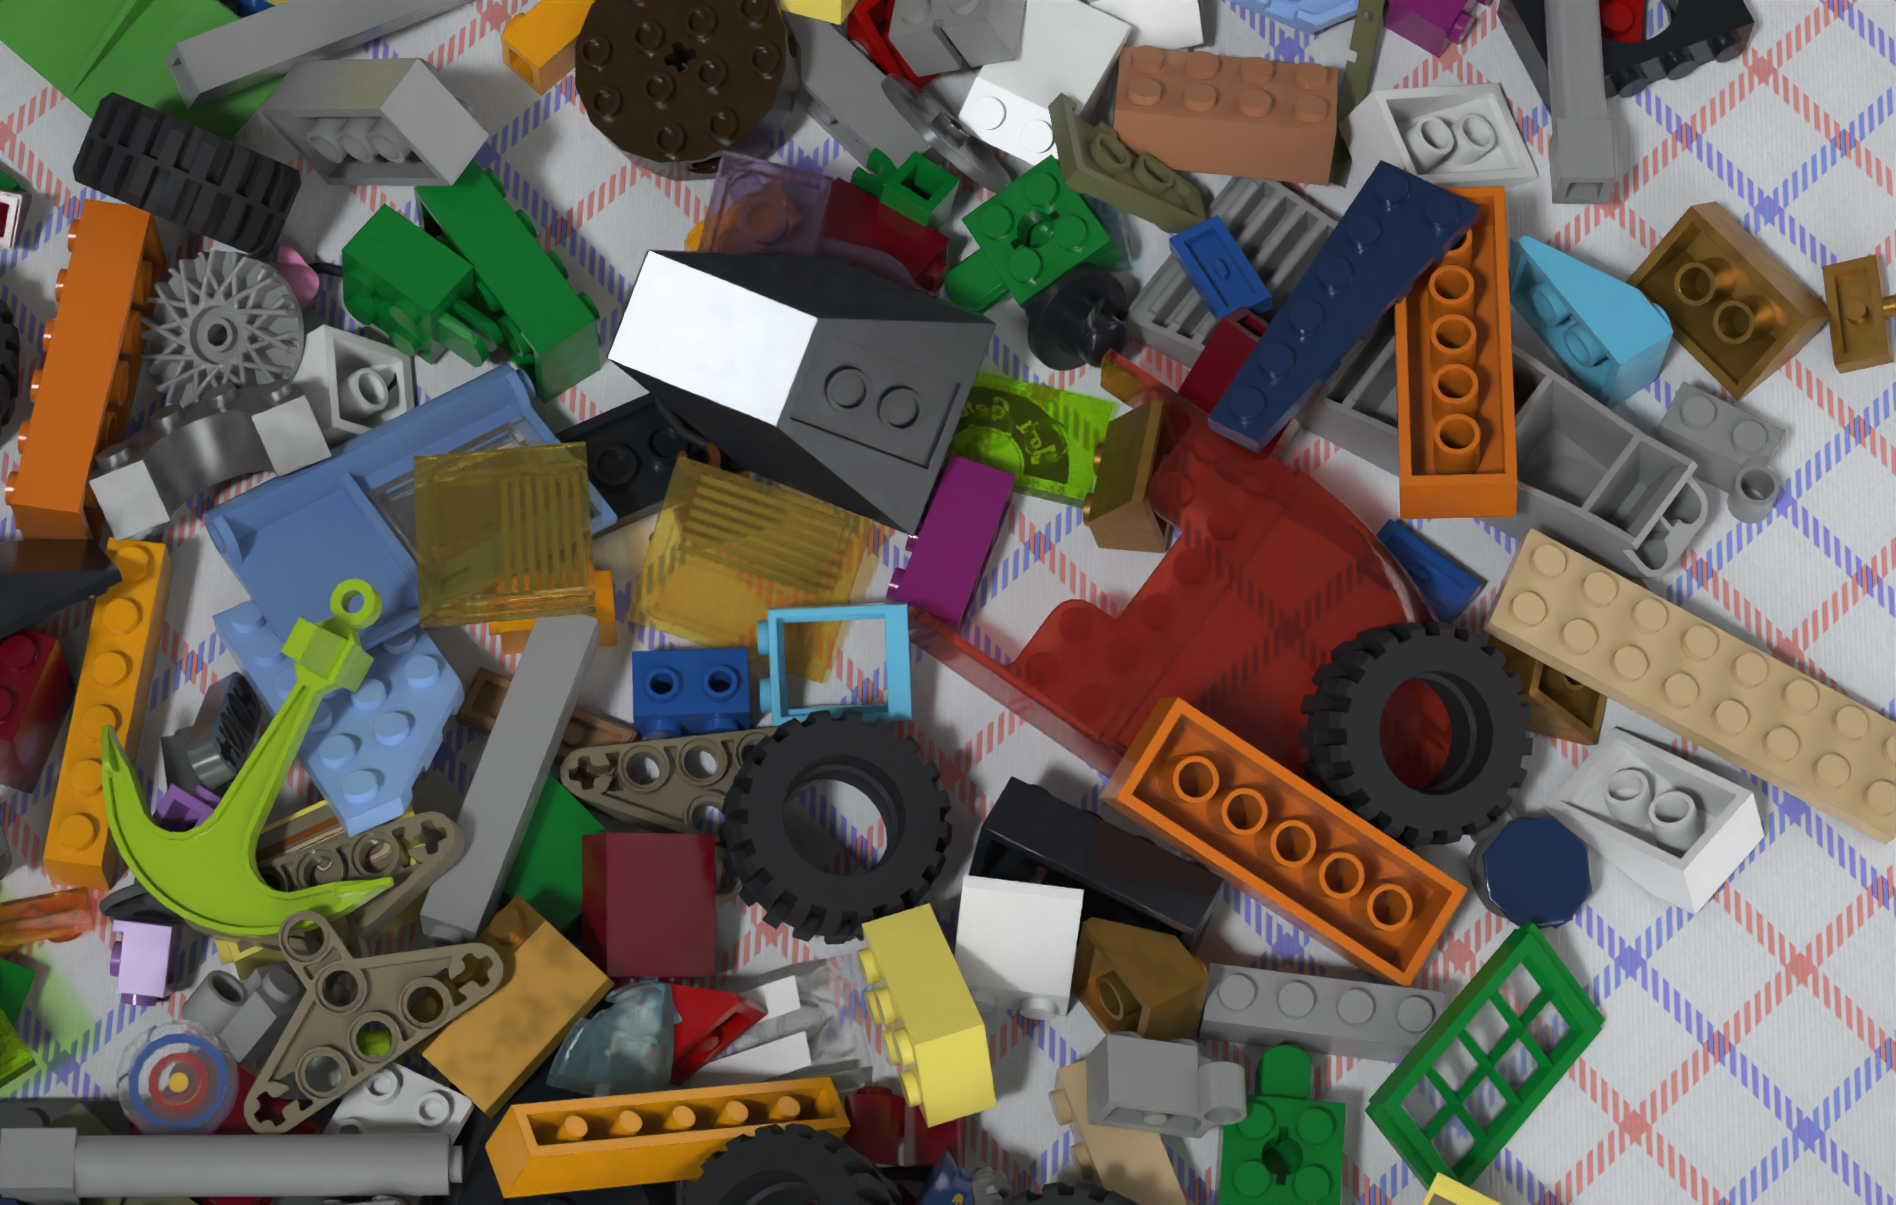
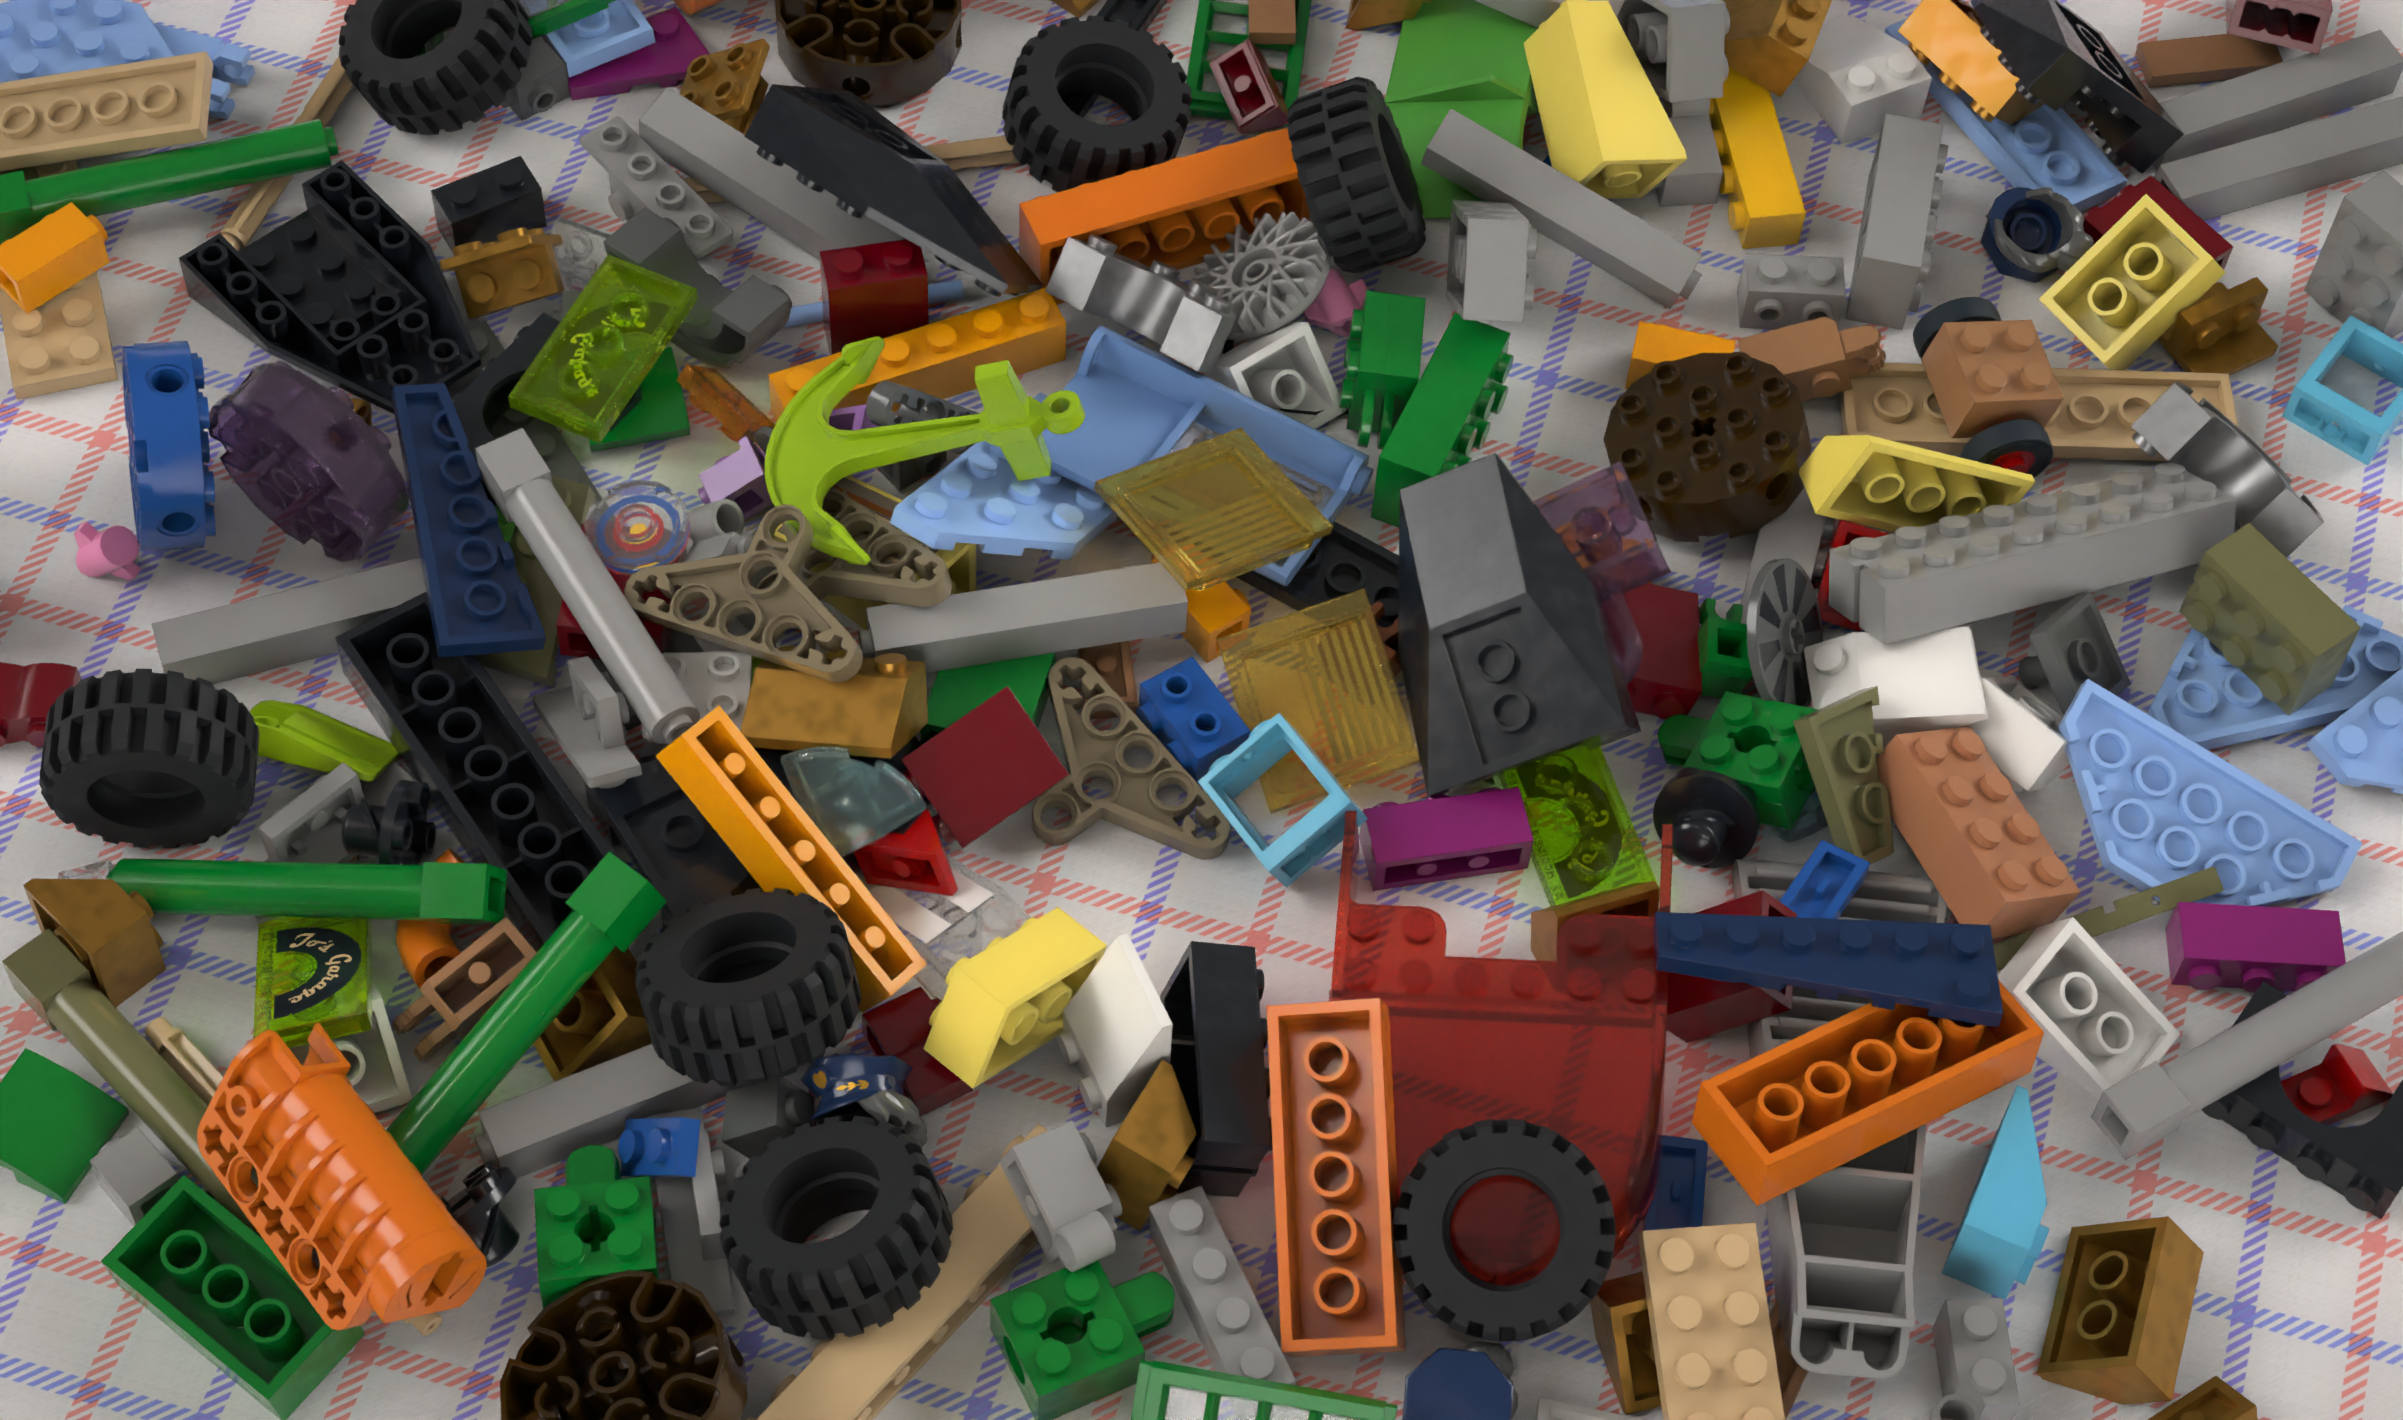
camera: 60 degrees right, 10 degrees down
black tyre [719,709,953,945] -> none

